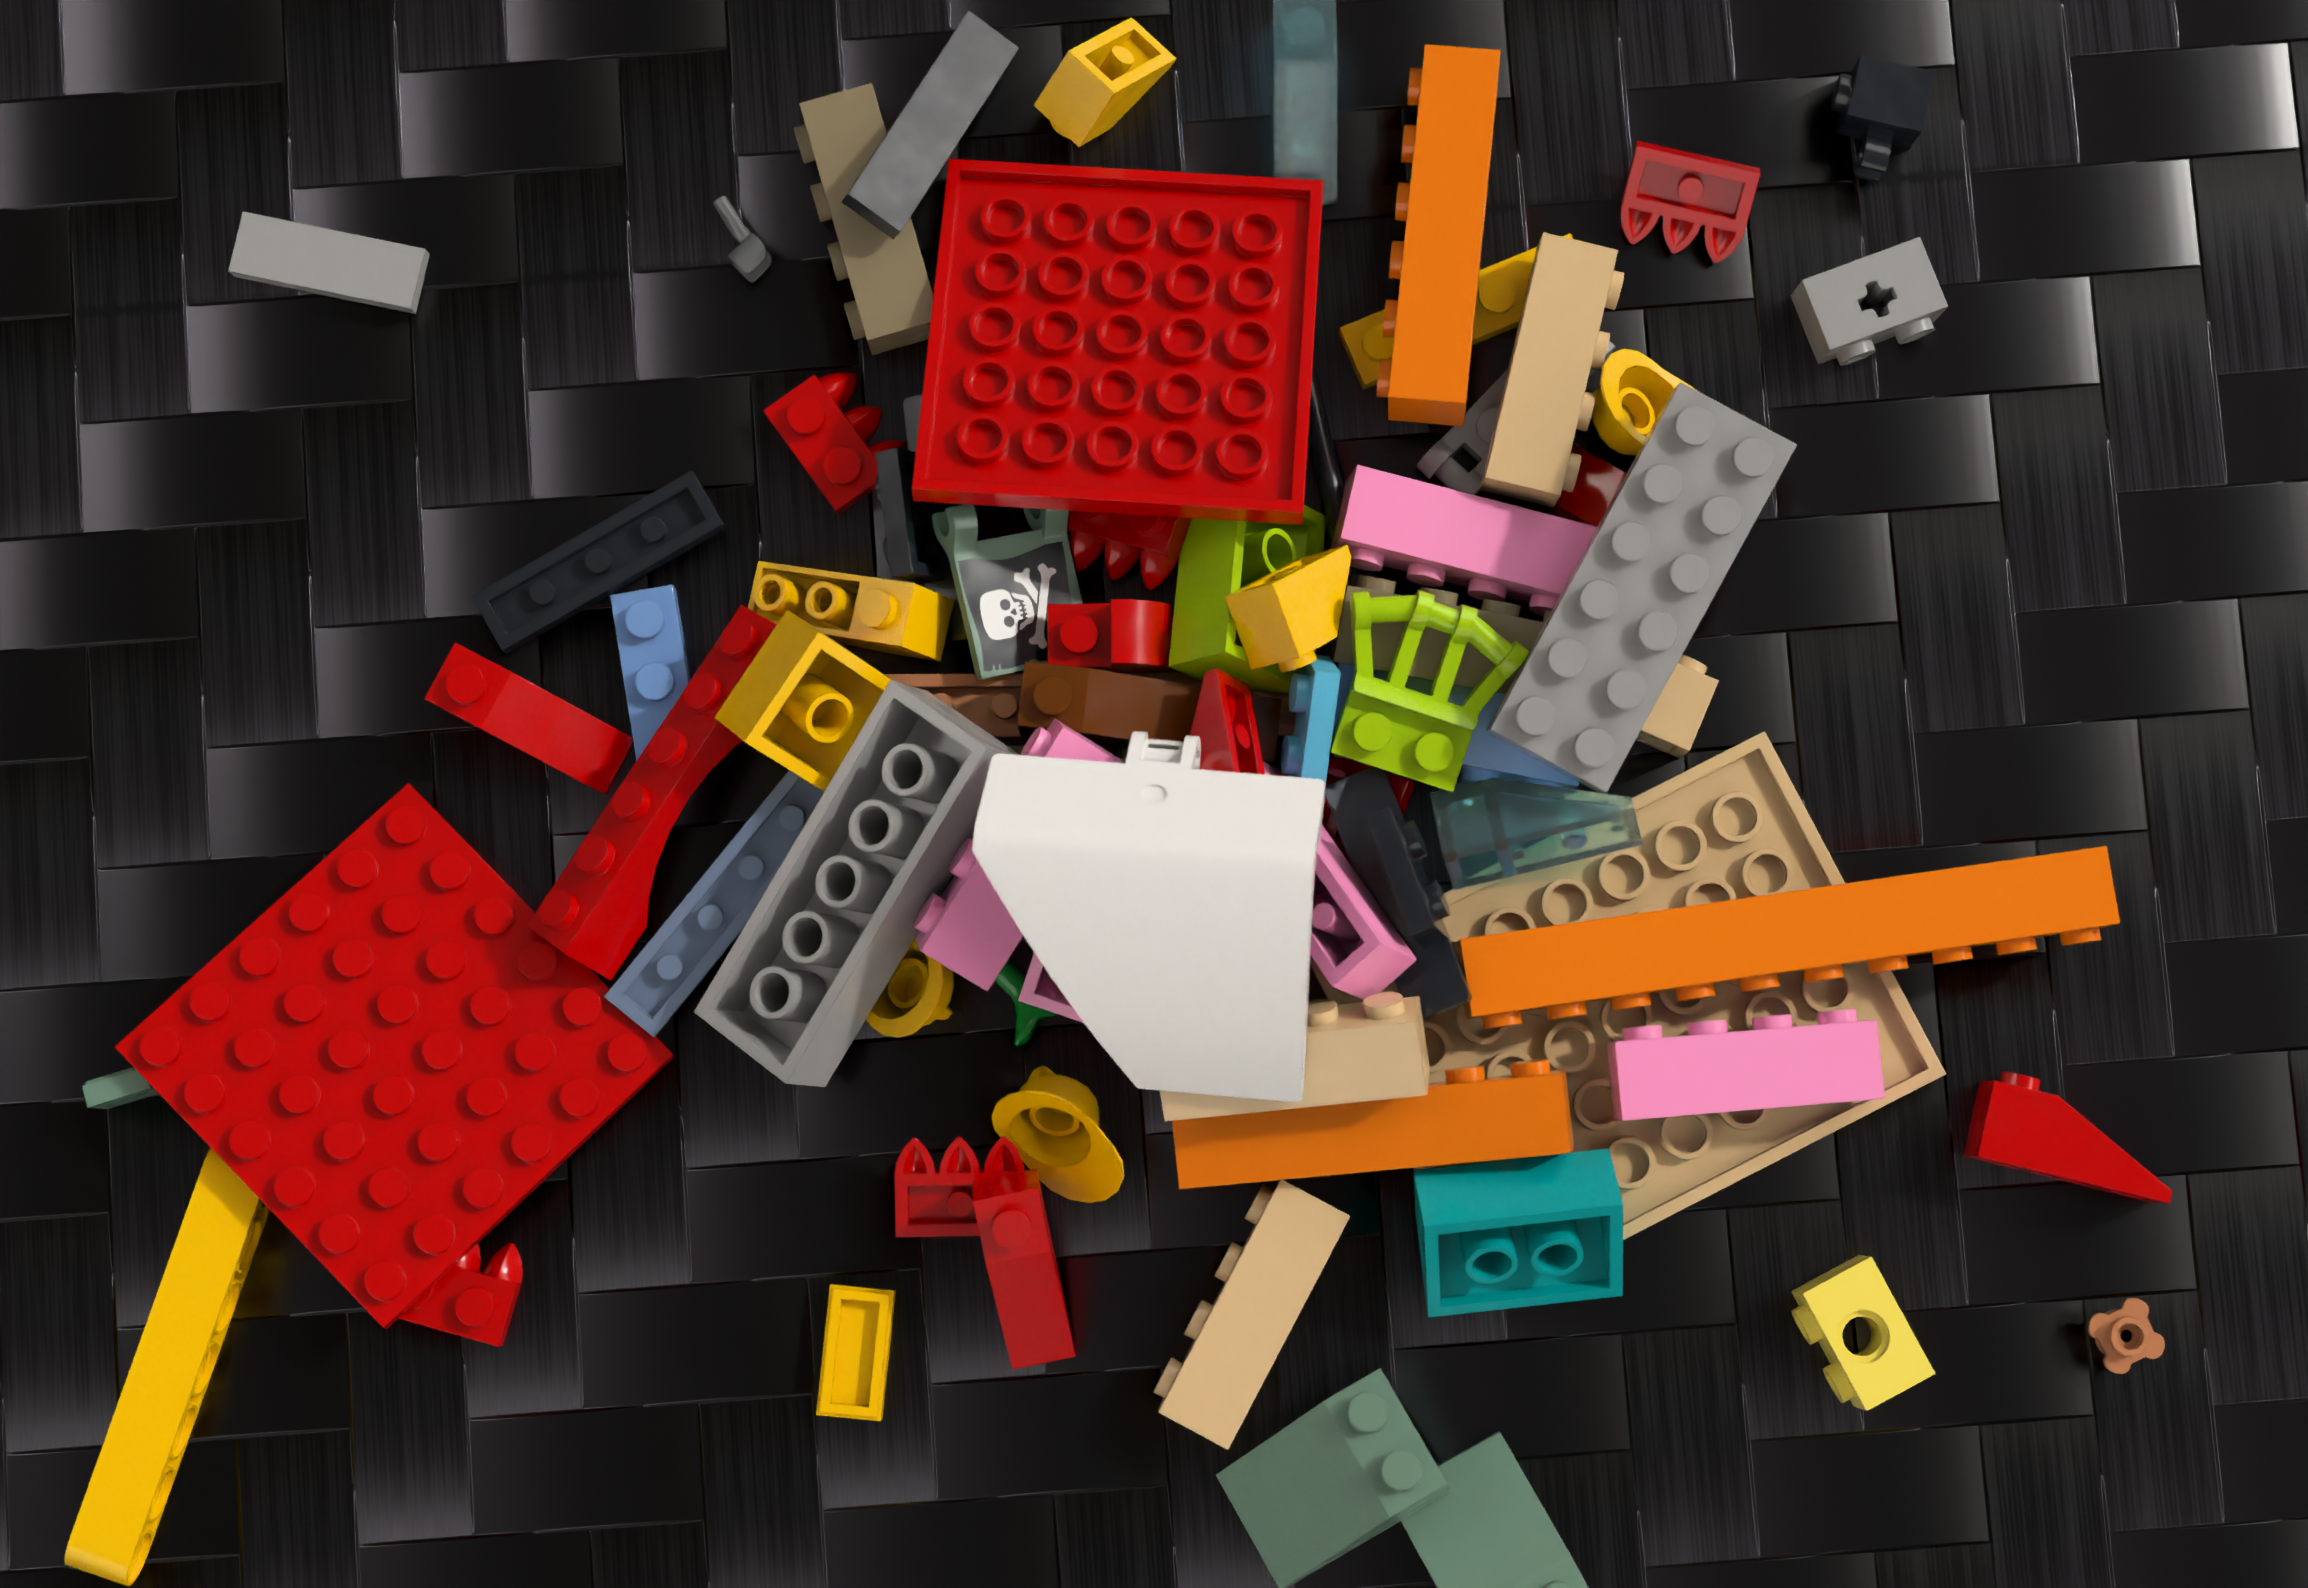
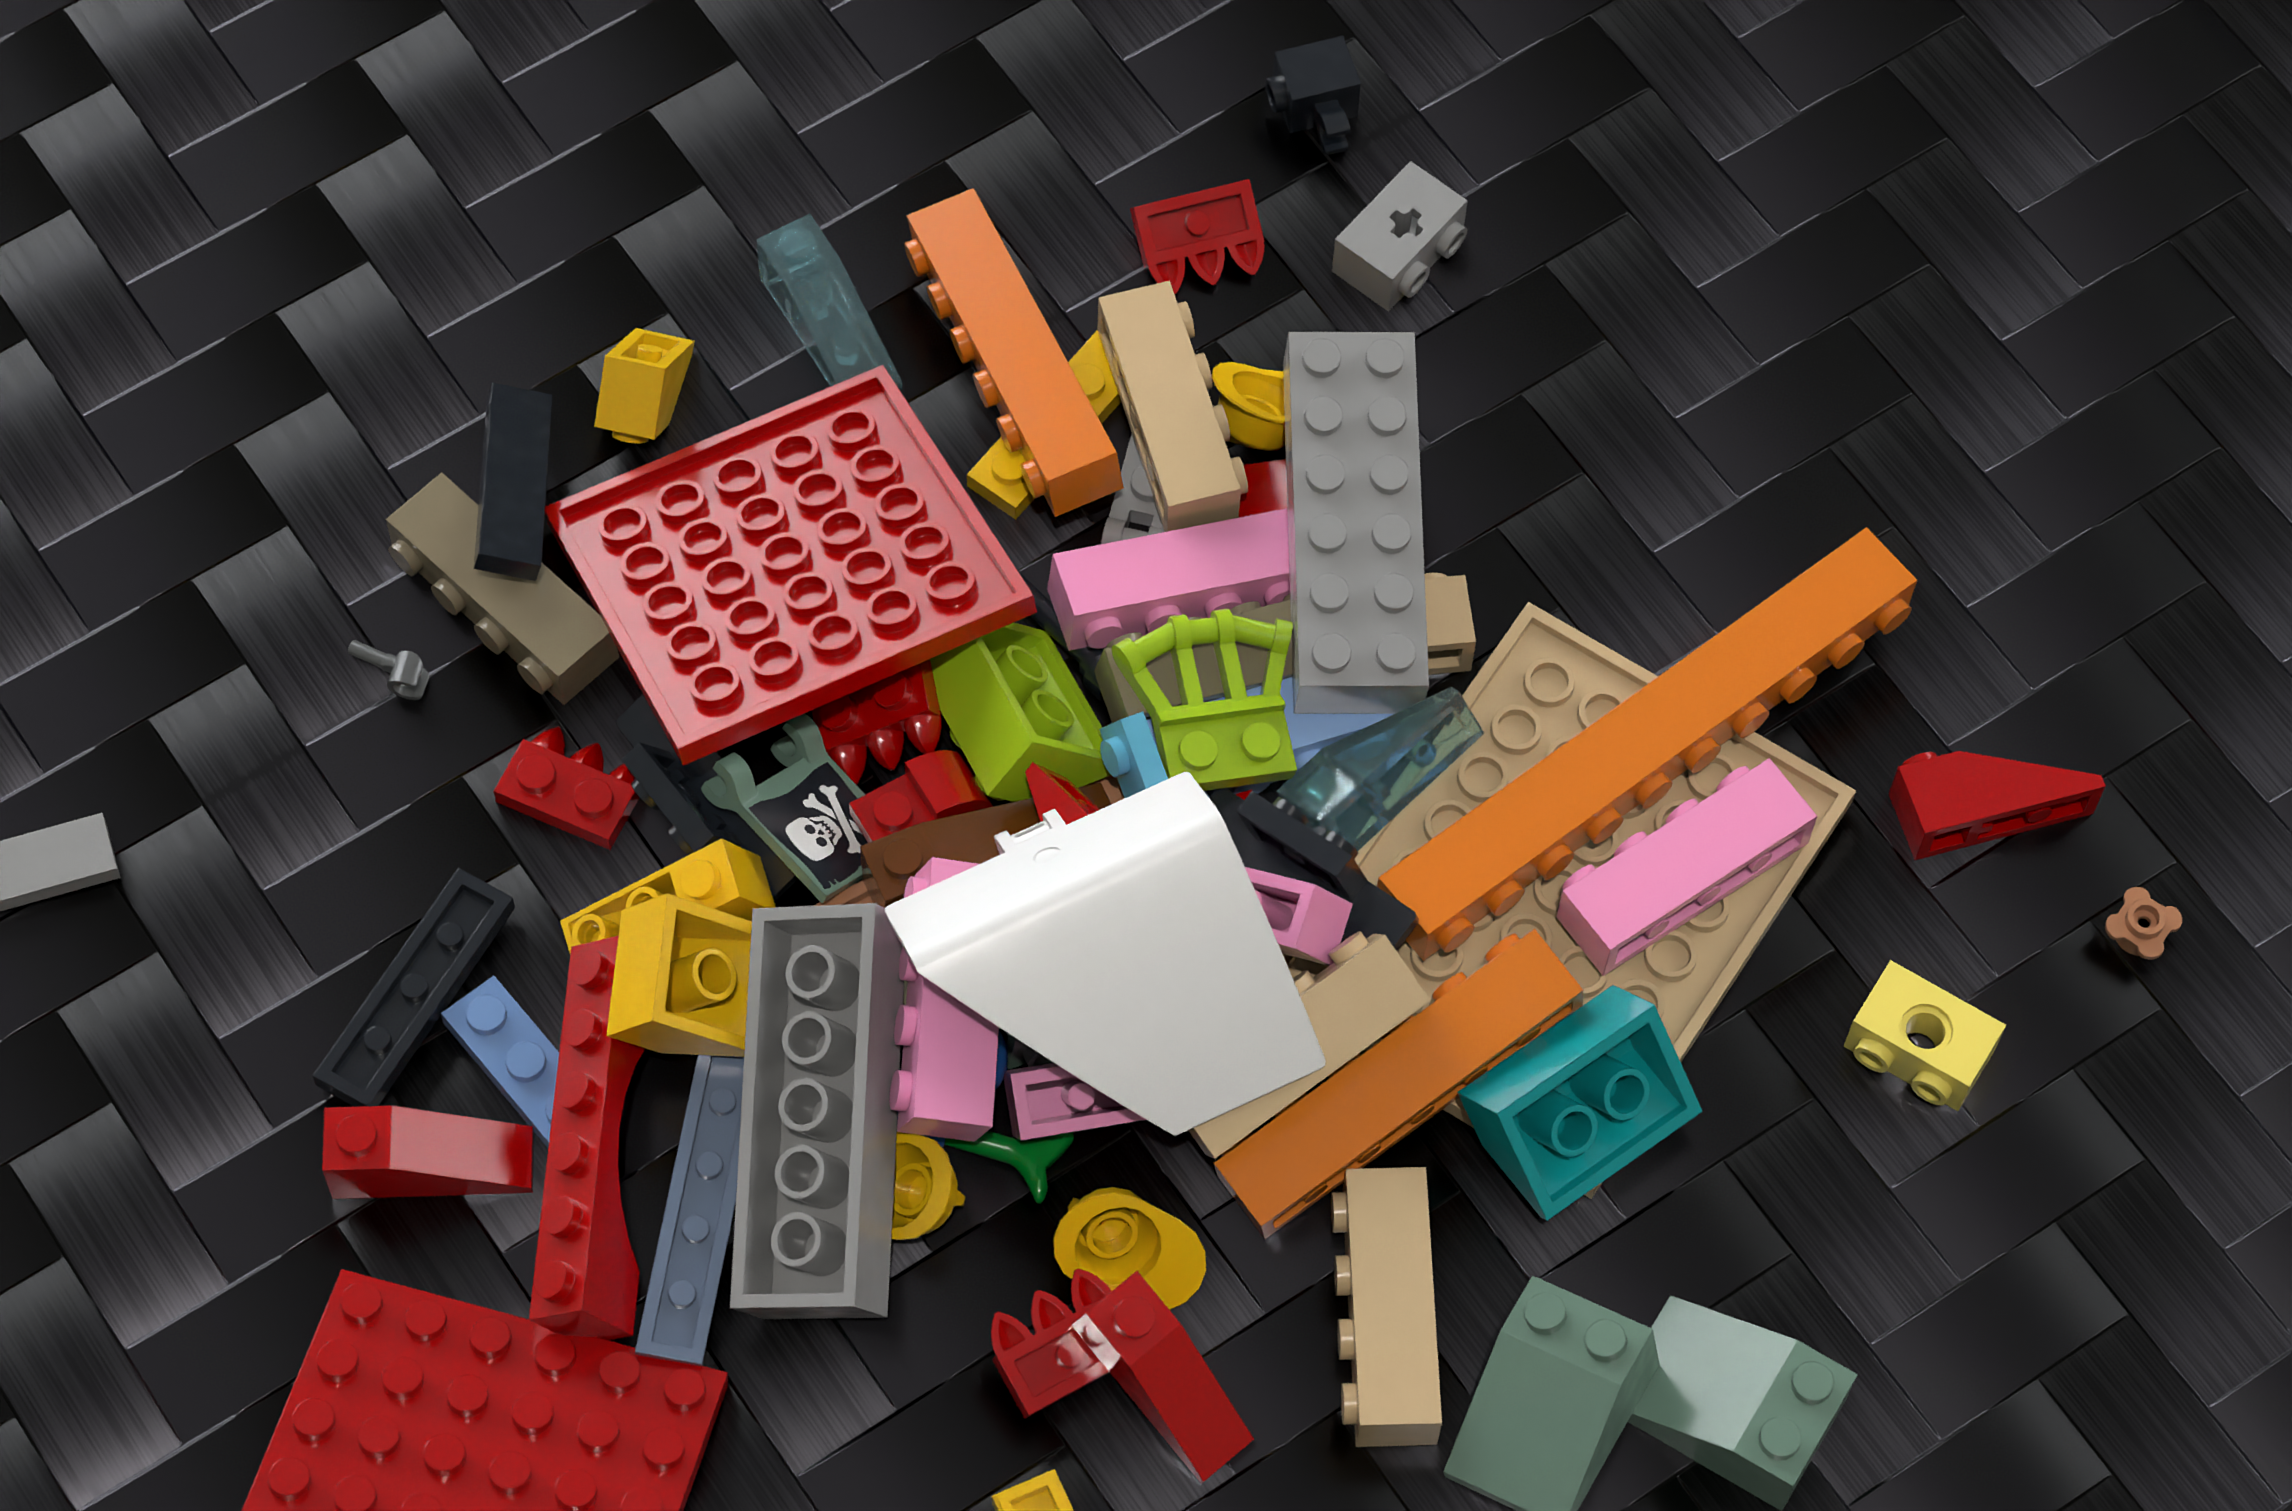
camera: 35 degrees left, 20 degrees down
yellow slope [1224,545,1352,673] -> none

